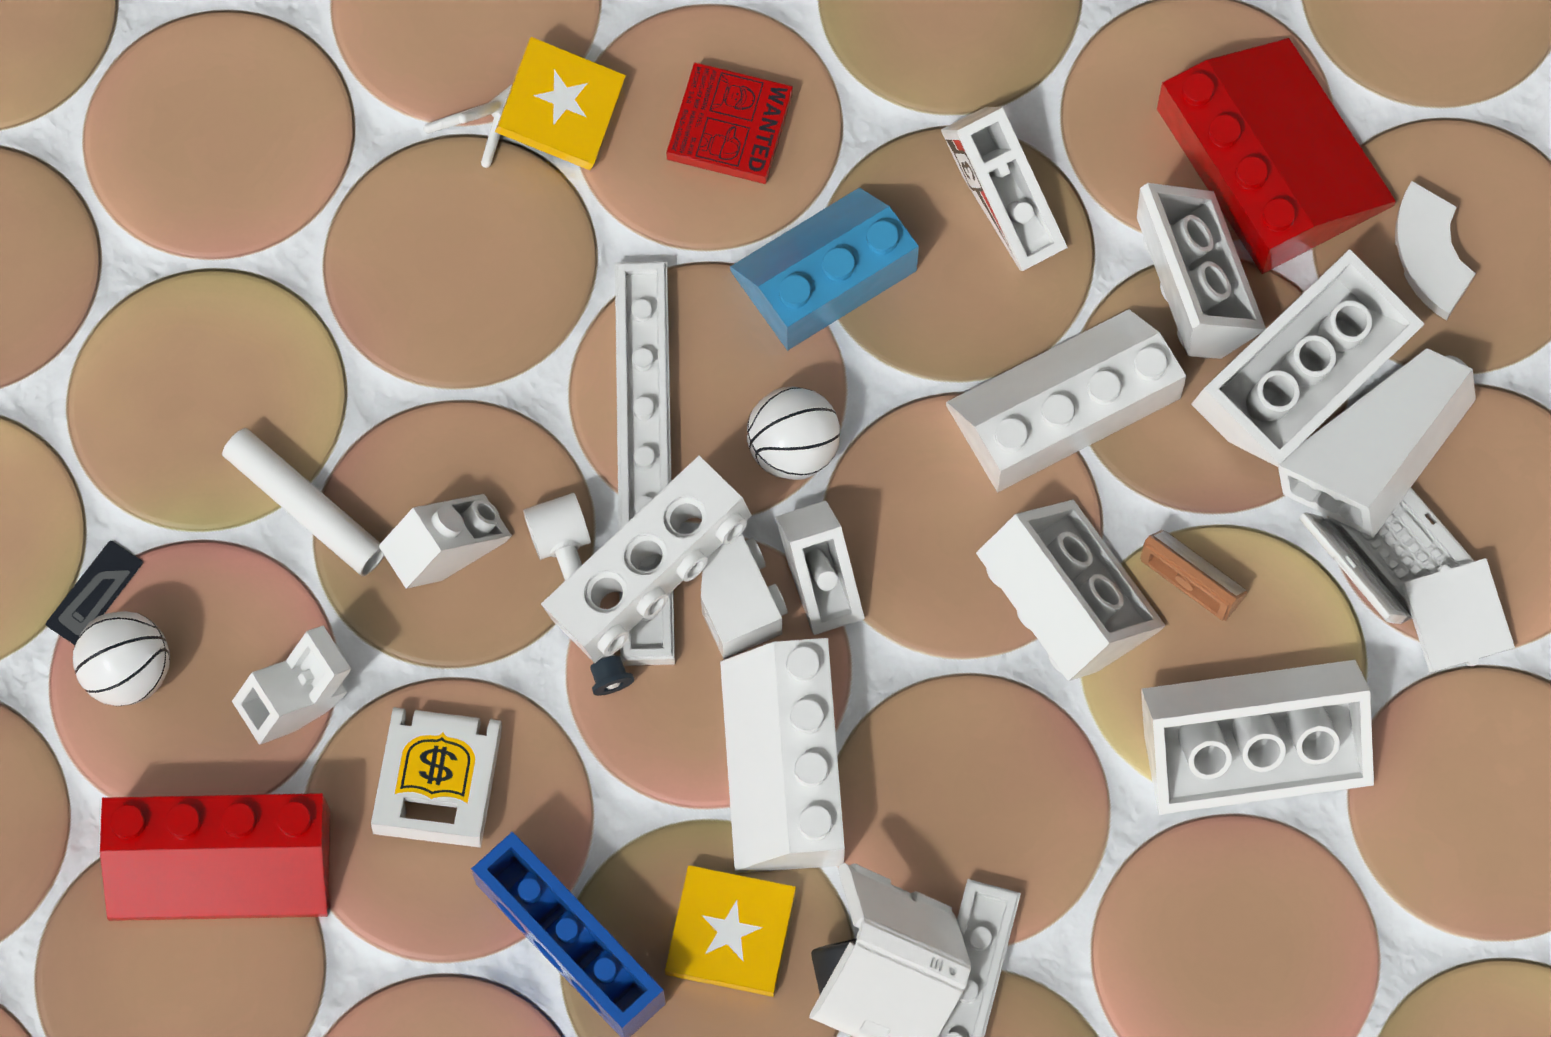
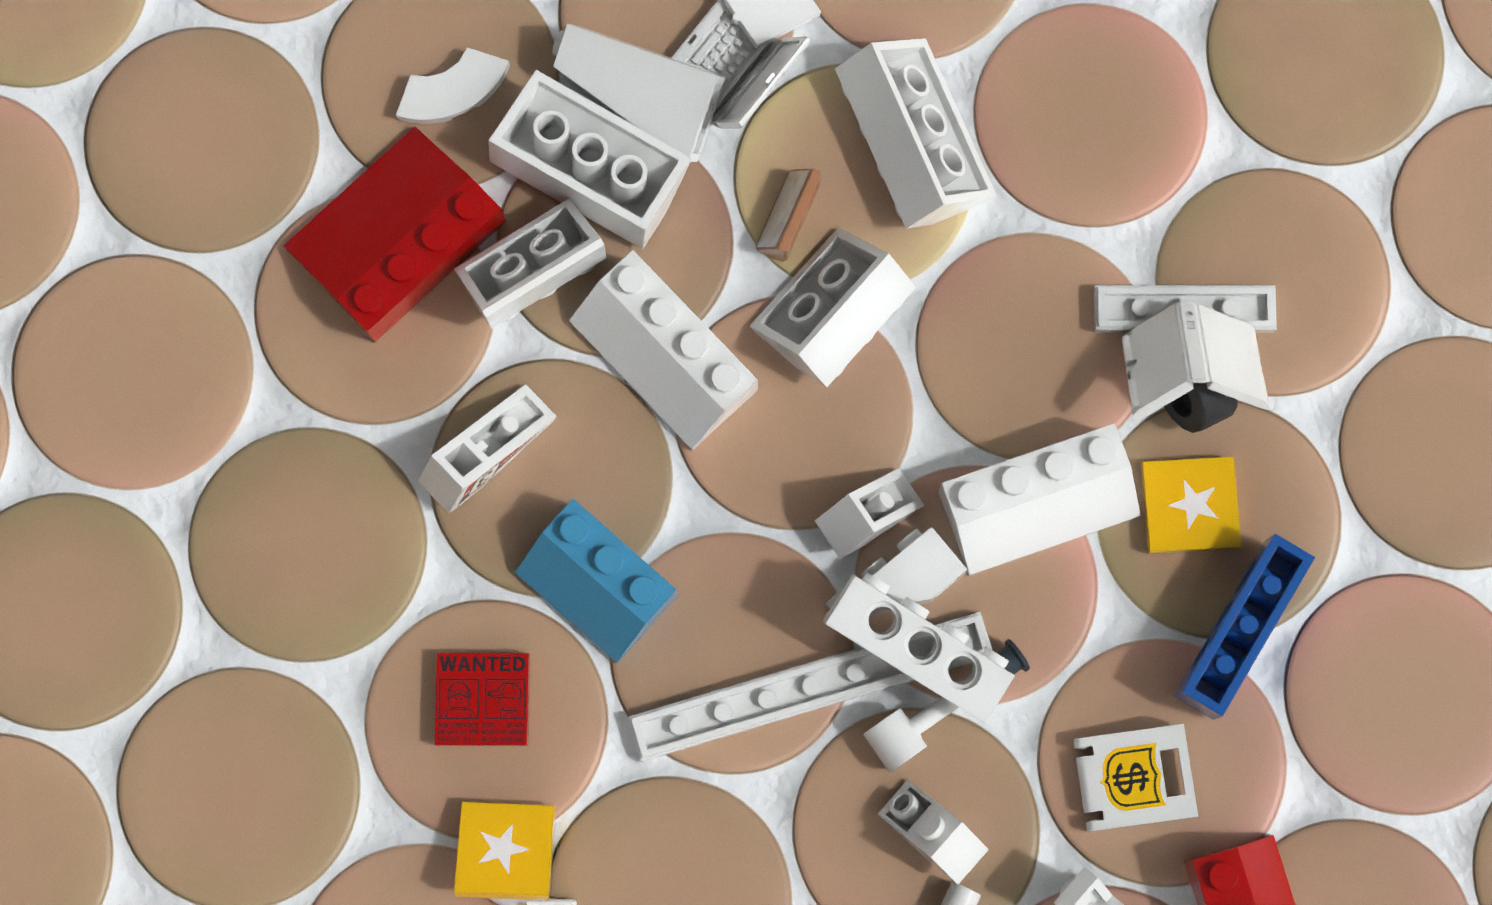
camera: 105 degrees left, 10 degrees up
white piece [747,386,840,480] -> none

